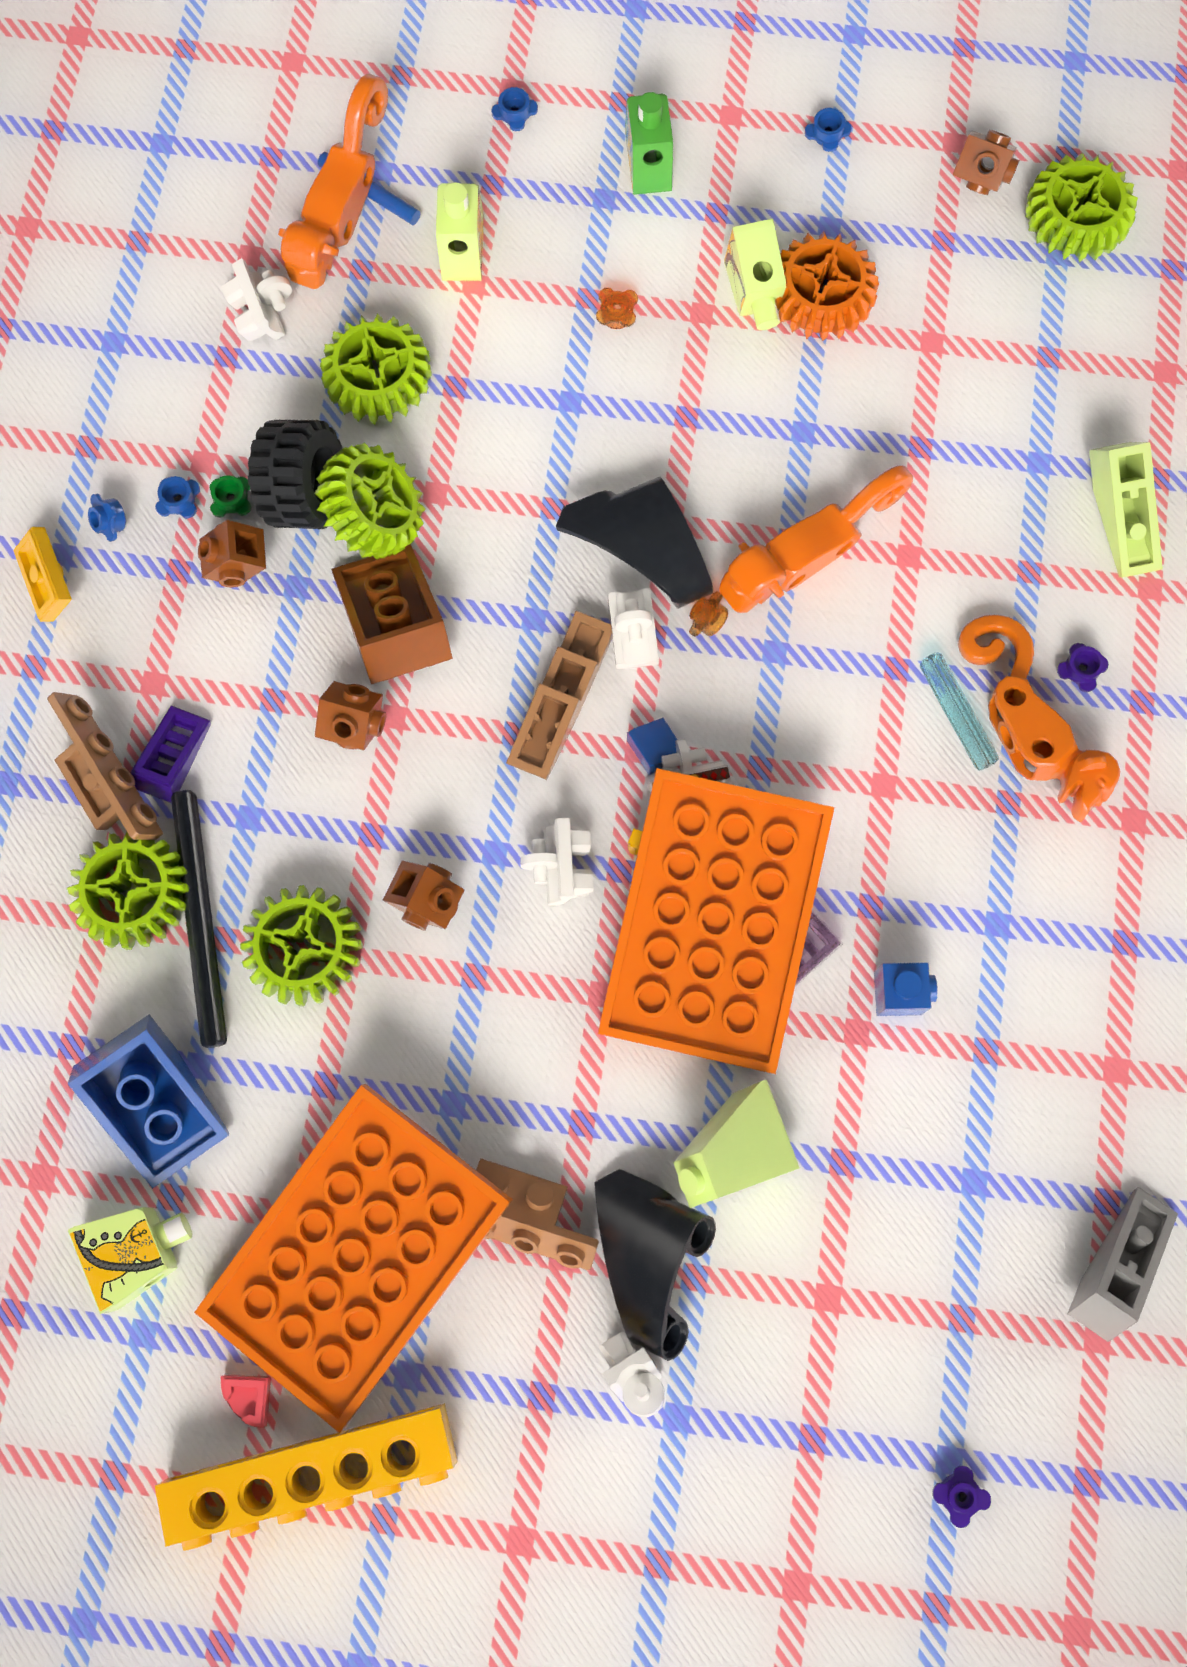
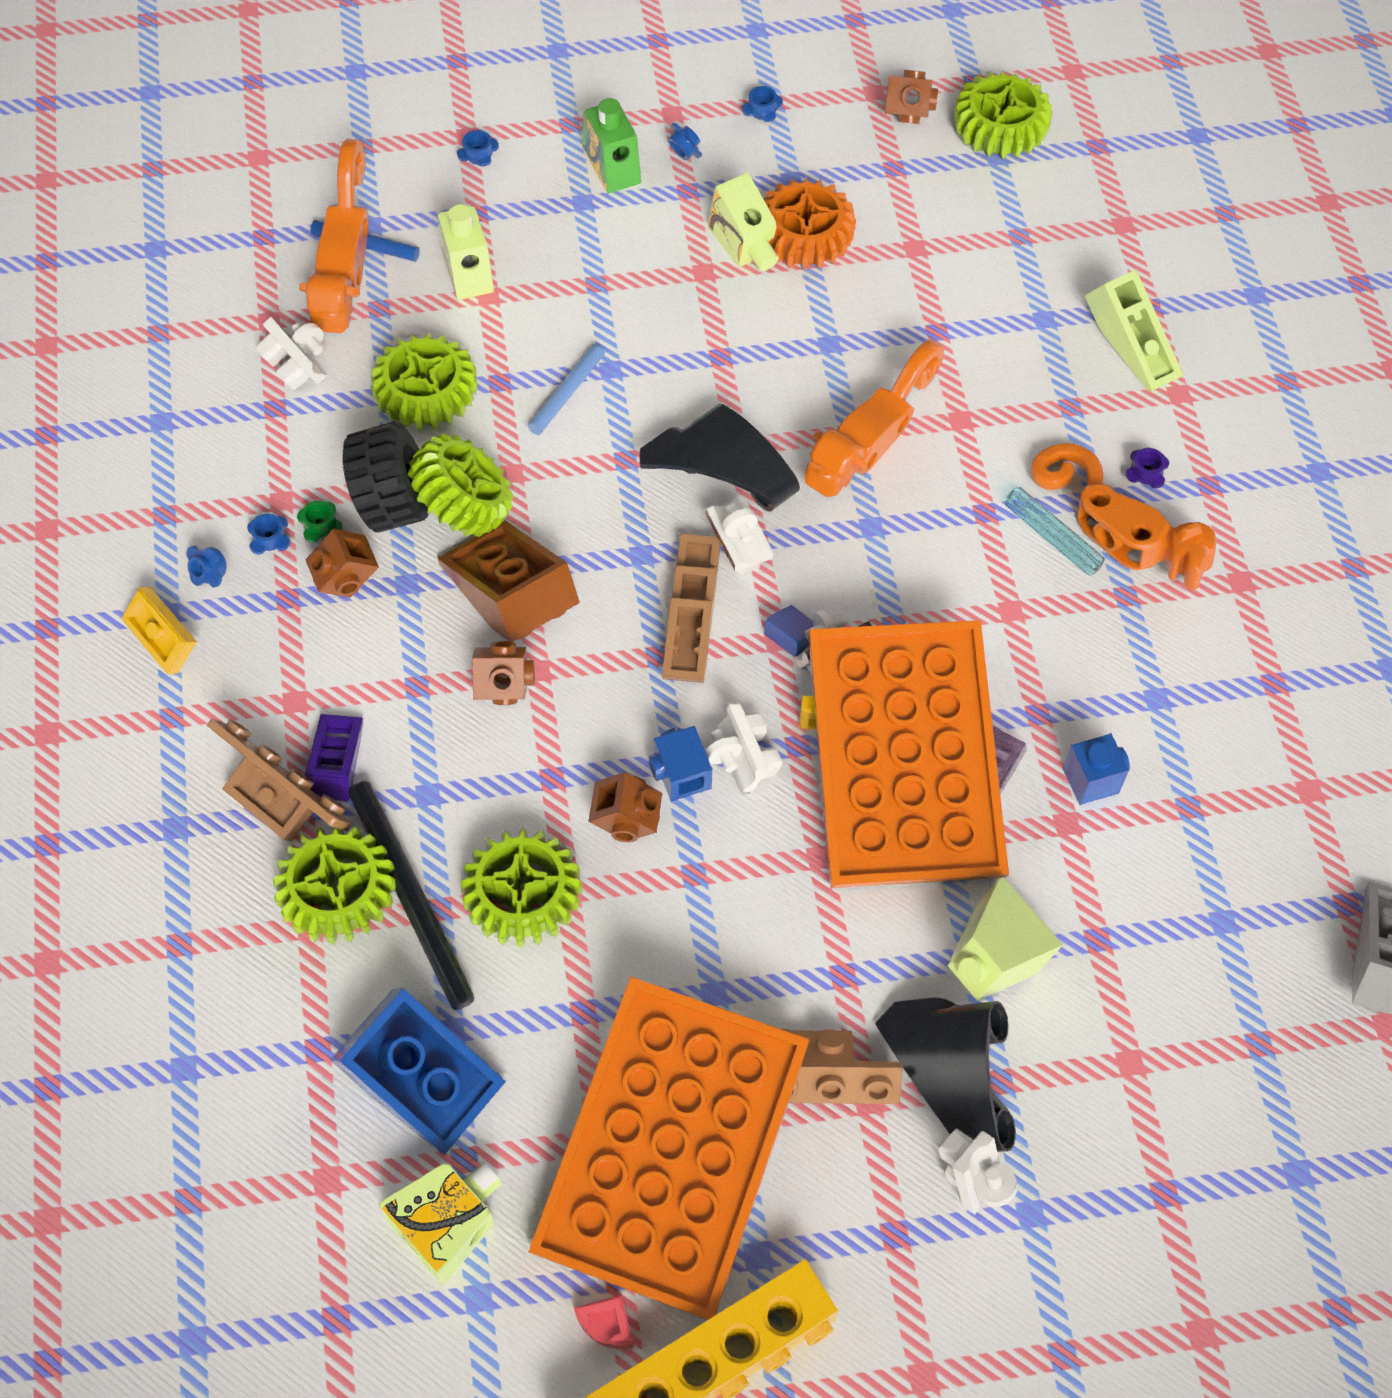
camera: 20 degrees left, 15 degrees down
clear orange plate [596,288,638,329] -> none
clear orange plate [689,591,728,637] -> none
dark purple plate [932,1466,991,1528] -> none
none -> medium blue bar [528,344,605,435]
none -> blue brick [648,726,712,802]
none -> blue plate [667,122,702,160]

